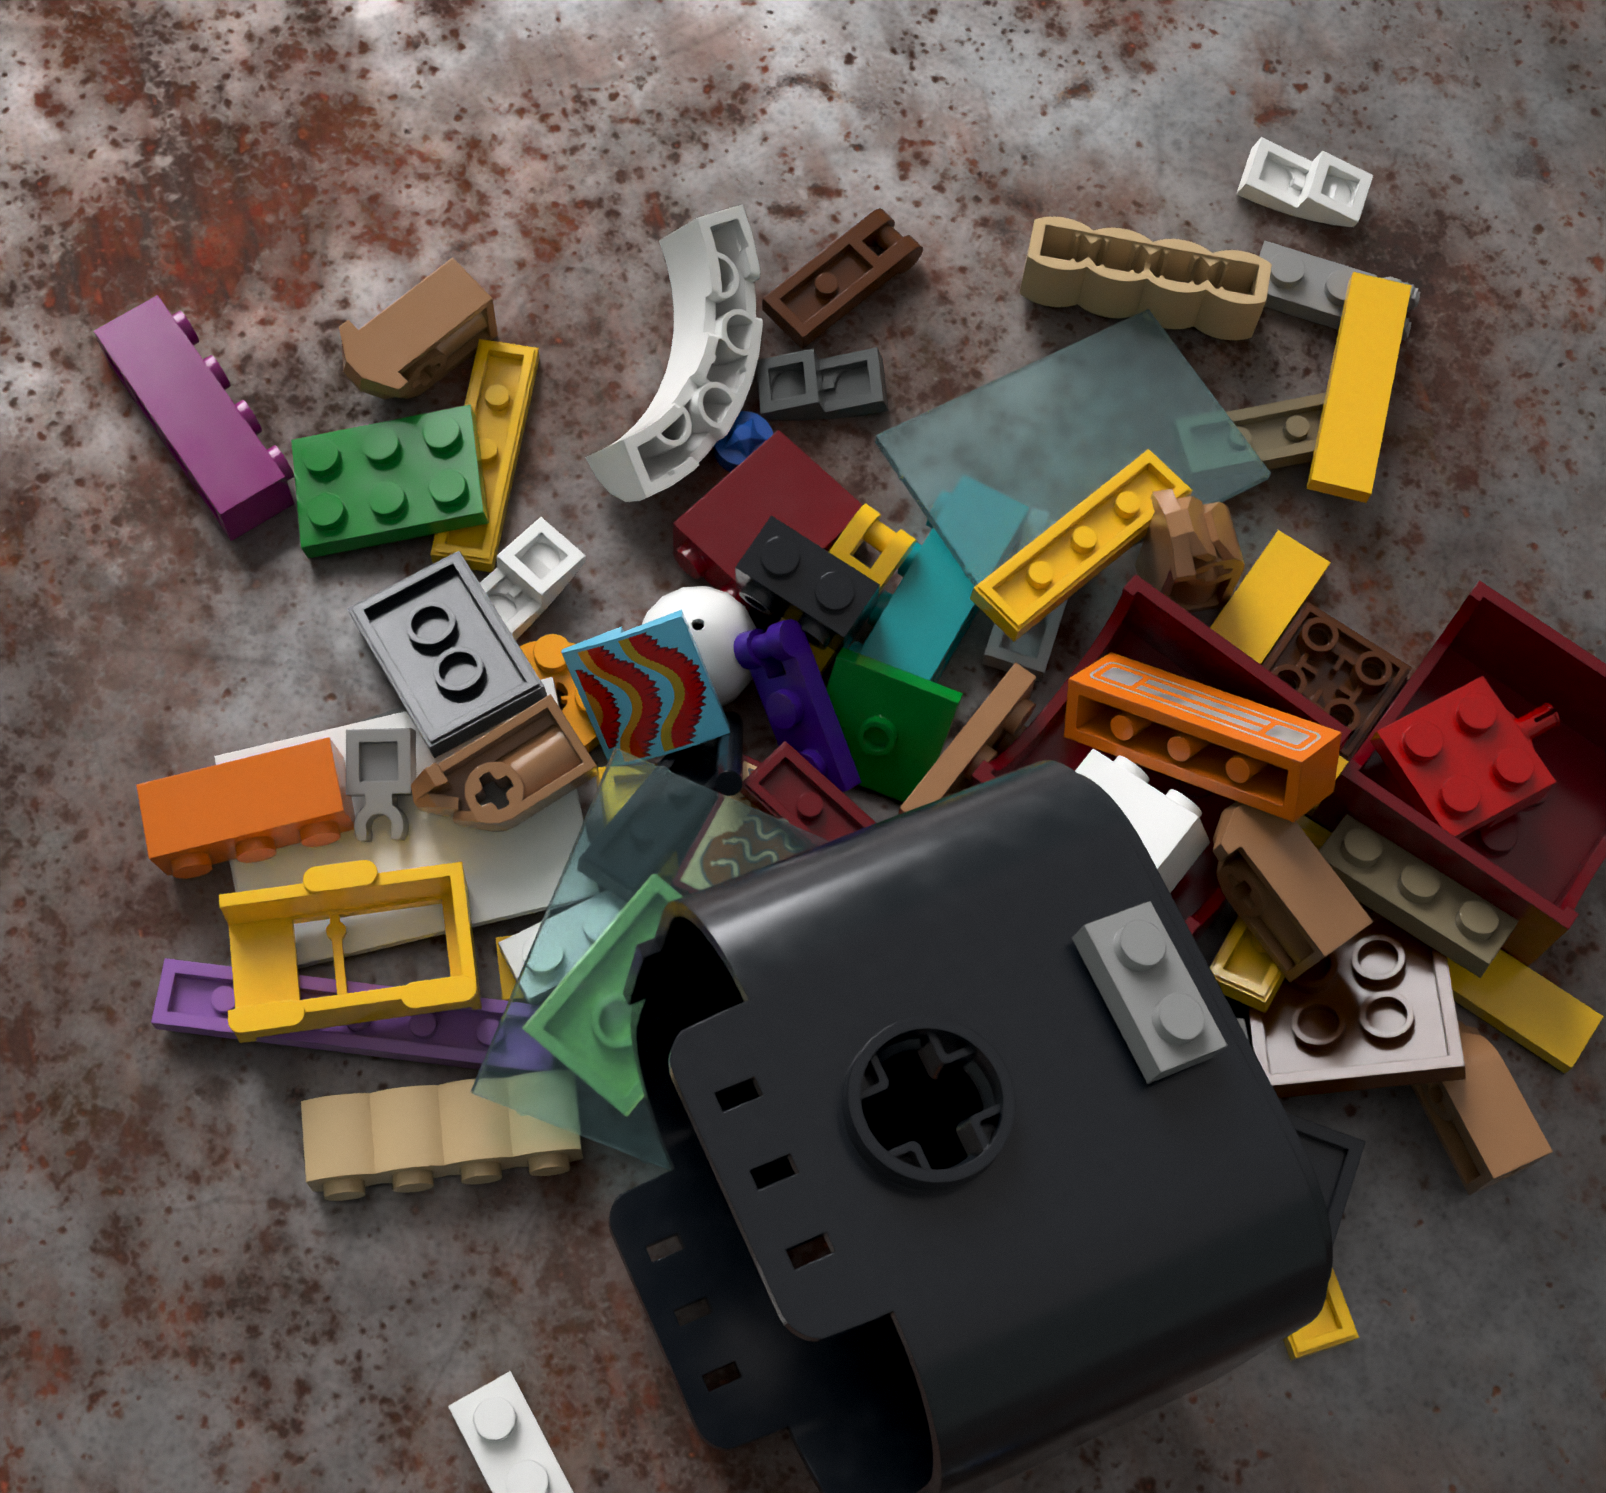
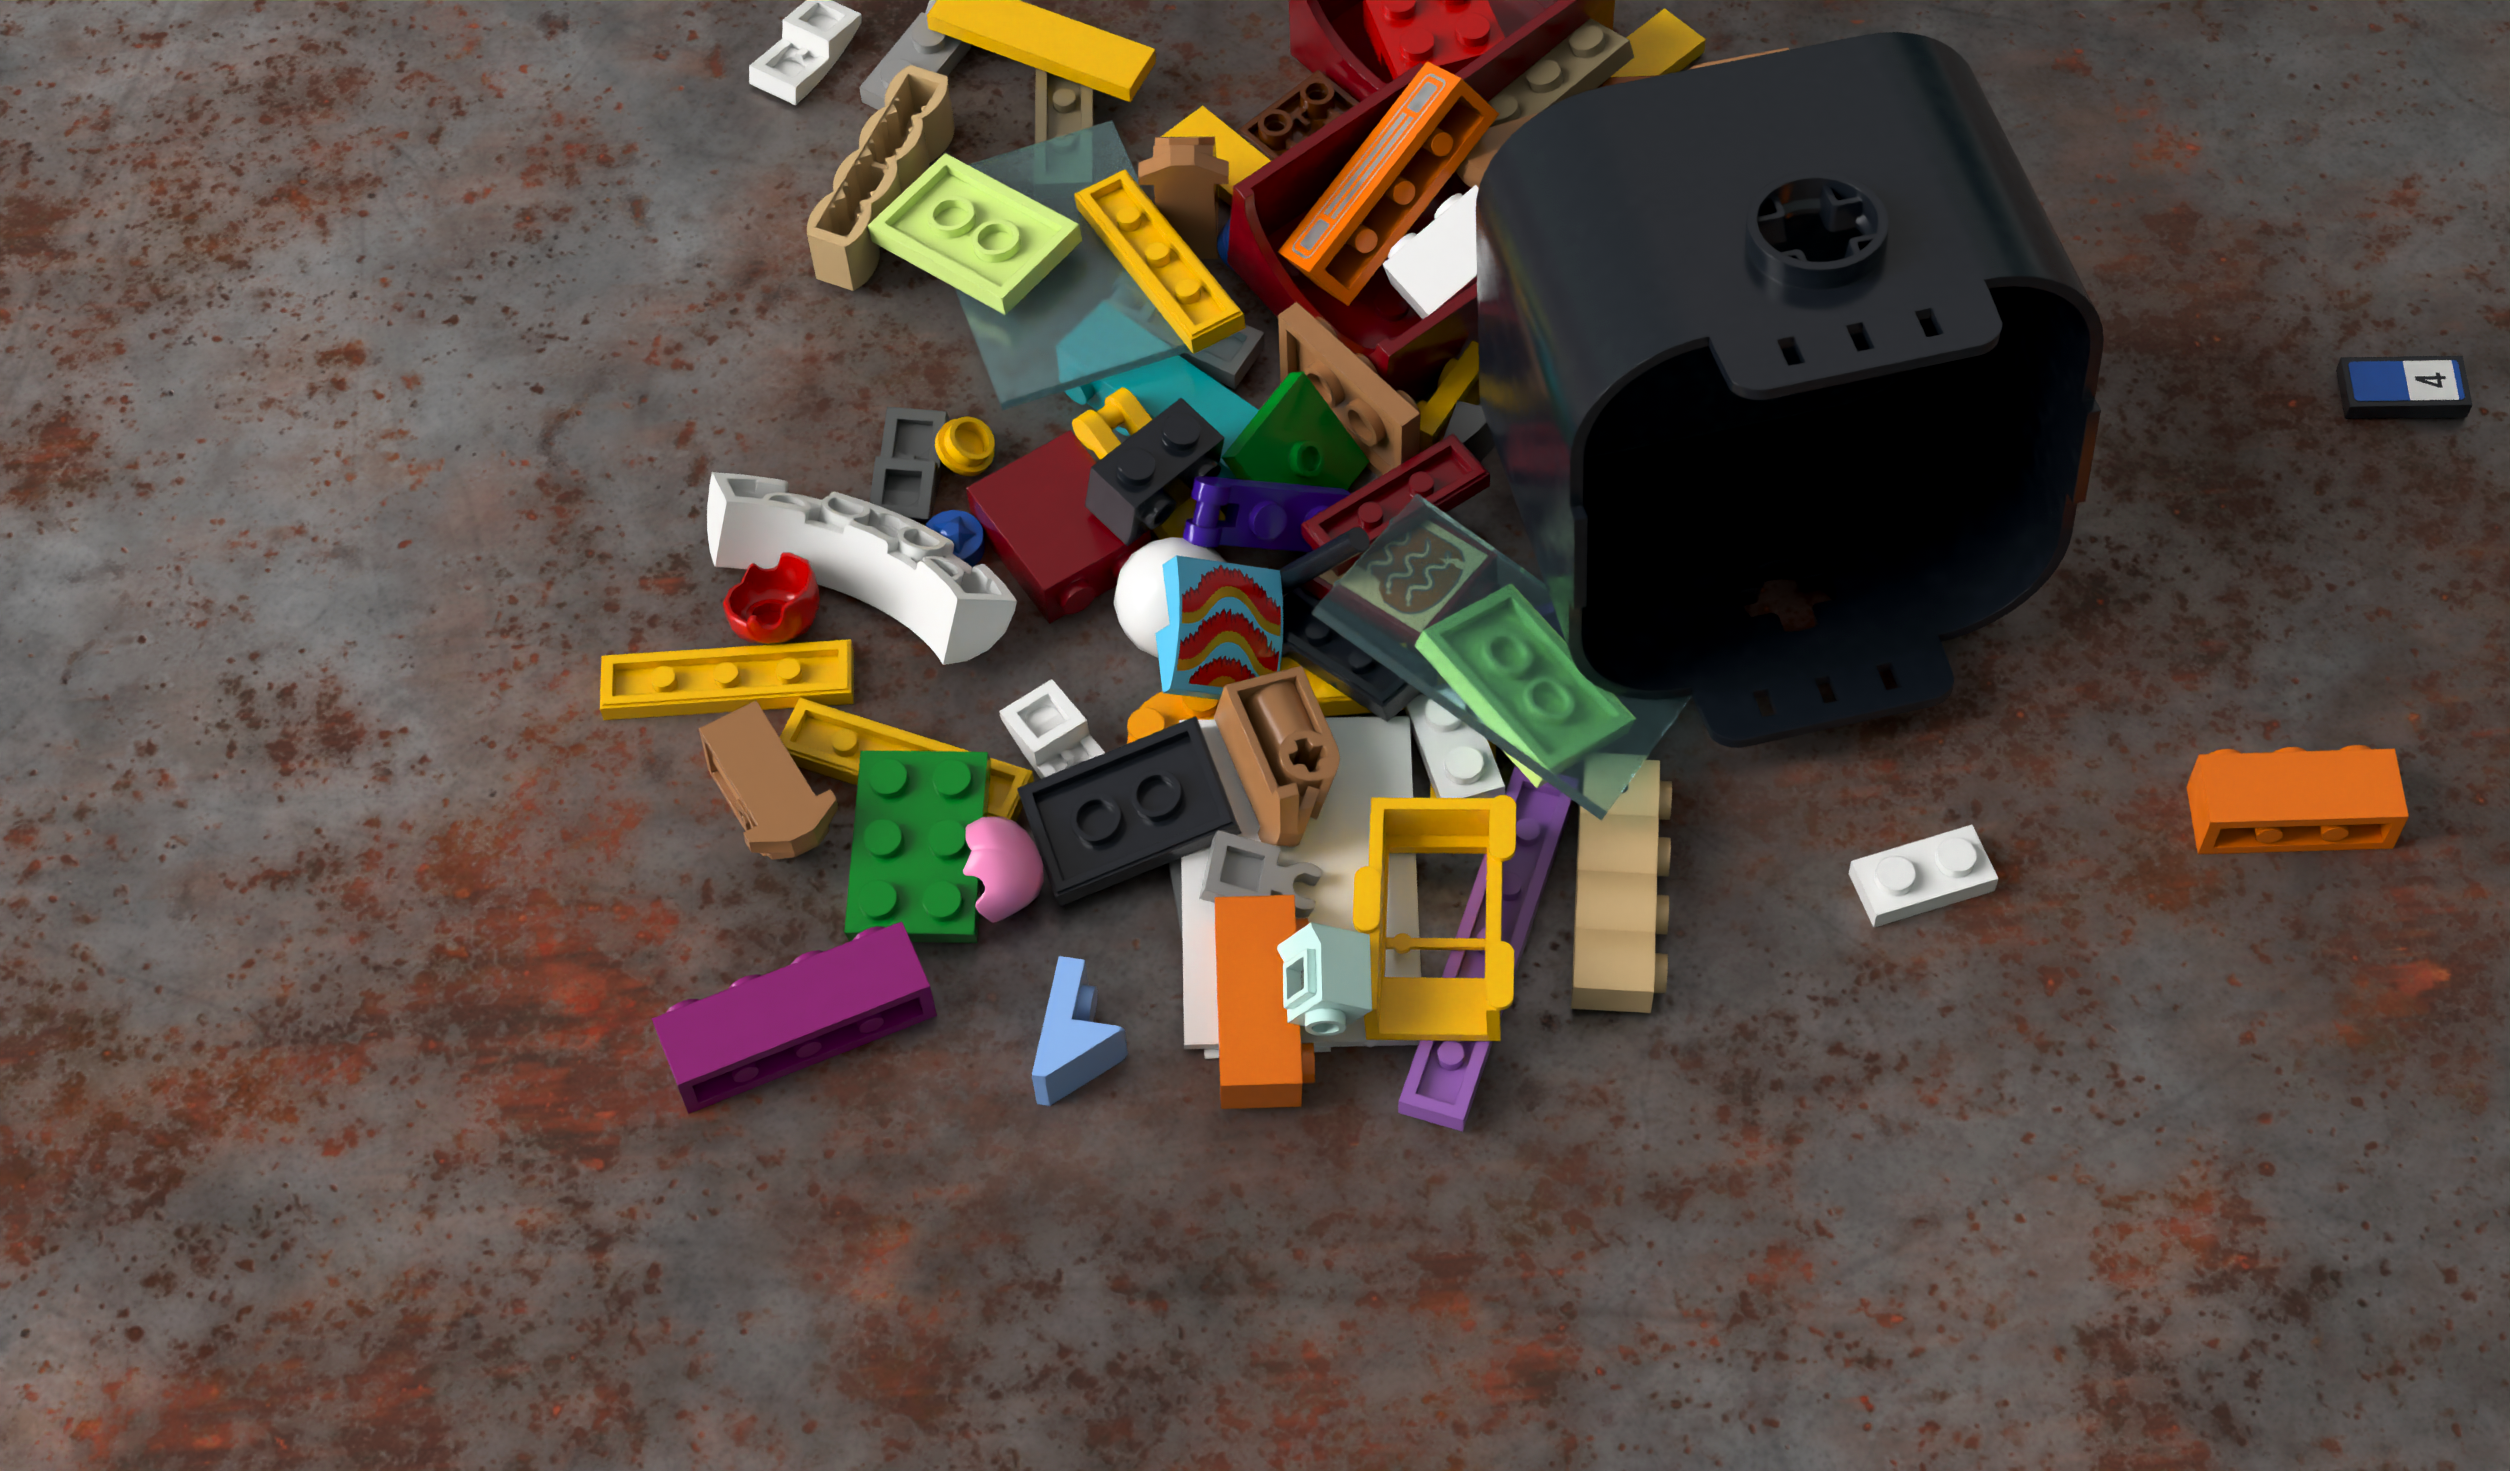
camera: 70 degrees left, 10 degrees down
reddish brown plate [762,208,923,349] -> none
light grey plate [1072,901,1228,1084] -> none
none -> yellow tile [600,639,854,720]
none -> red hair [723,552,820,645]
none -> yellowish green plate [868,153,1082,315]
none -> yellow plate [935,416,995,476]
none -> bright pink hair [963,816,1044,923]
none -> light blue slope [1032,956,1128,1106]
none -> light aqua window [1277,922,1372,1036]

